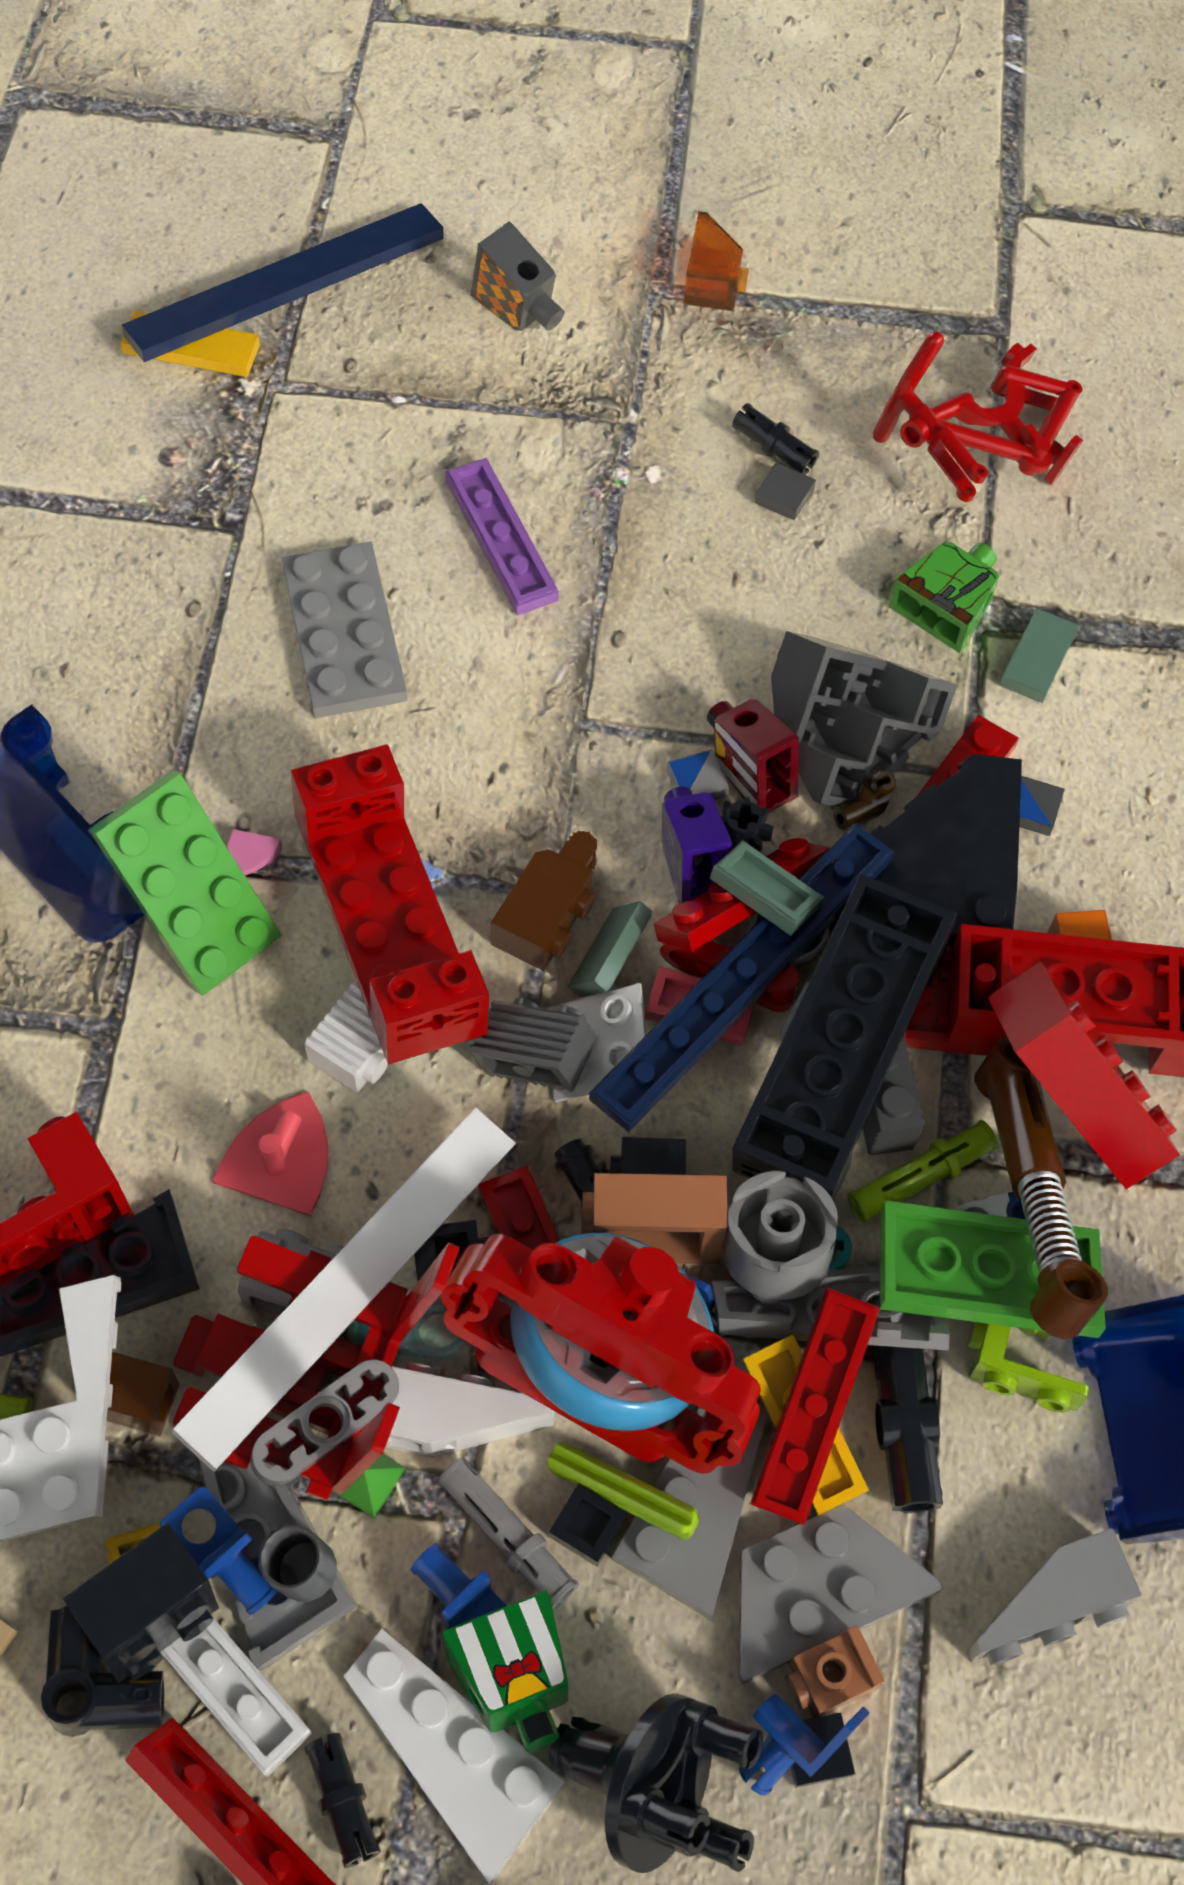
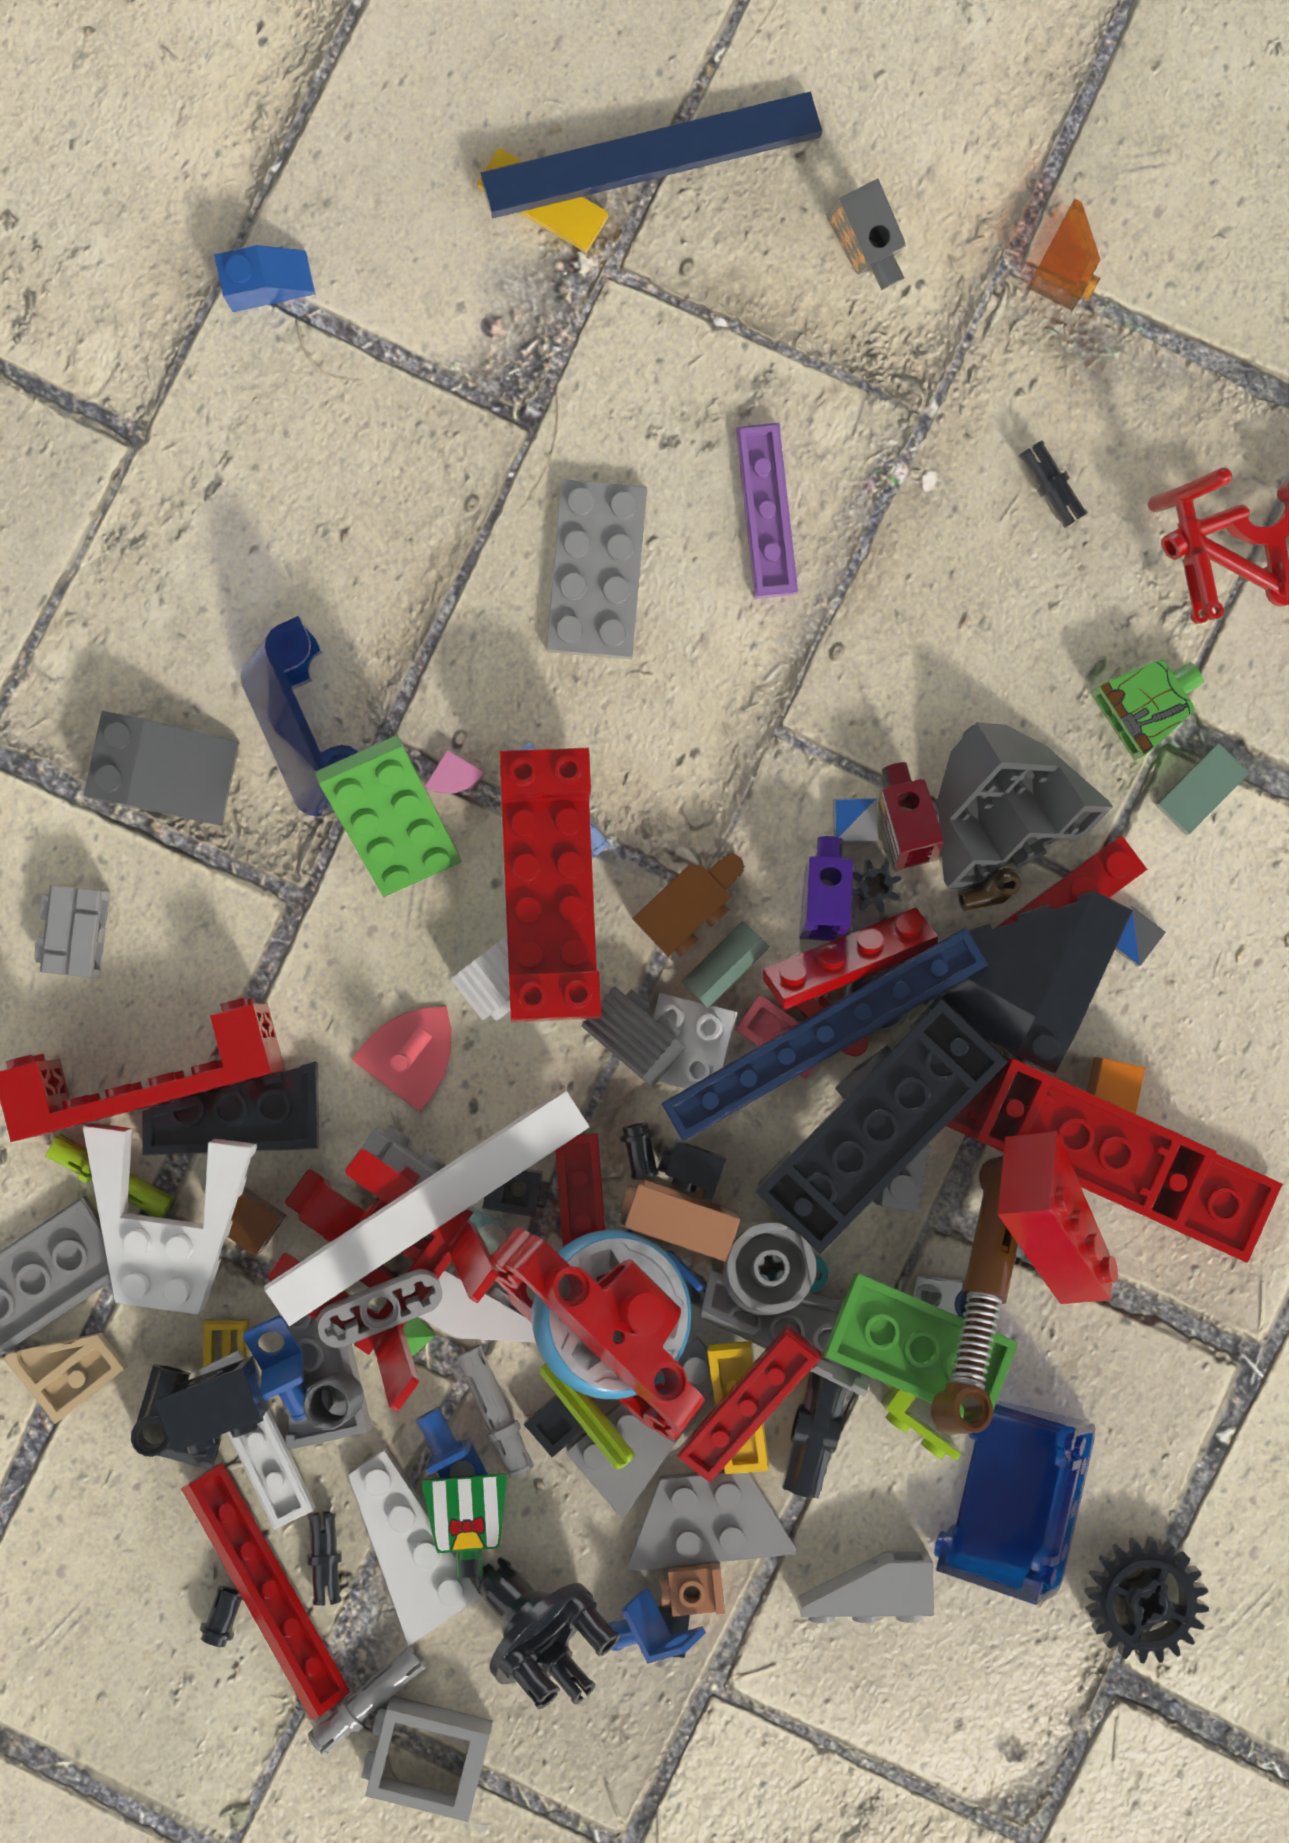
camera: 20 degrees right, 25 degrees up
sand green tile [710,841,824,936] -> none
dark grey tile [755,462,816,521] -> none
lime pin [847,1120,999,1223] -> none

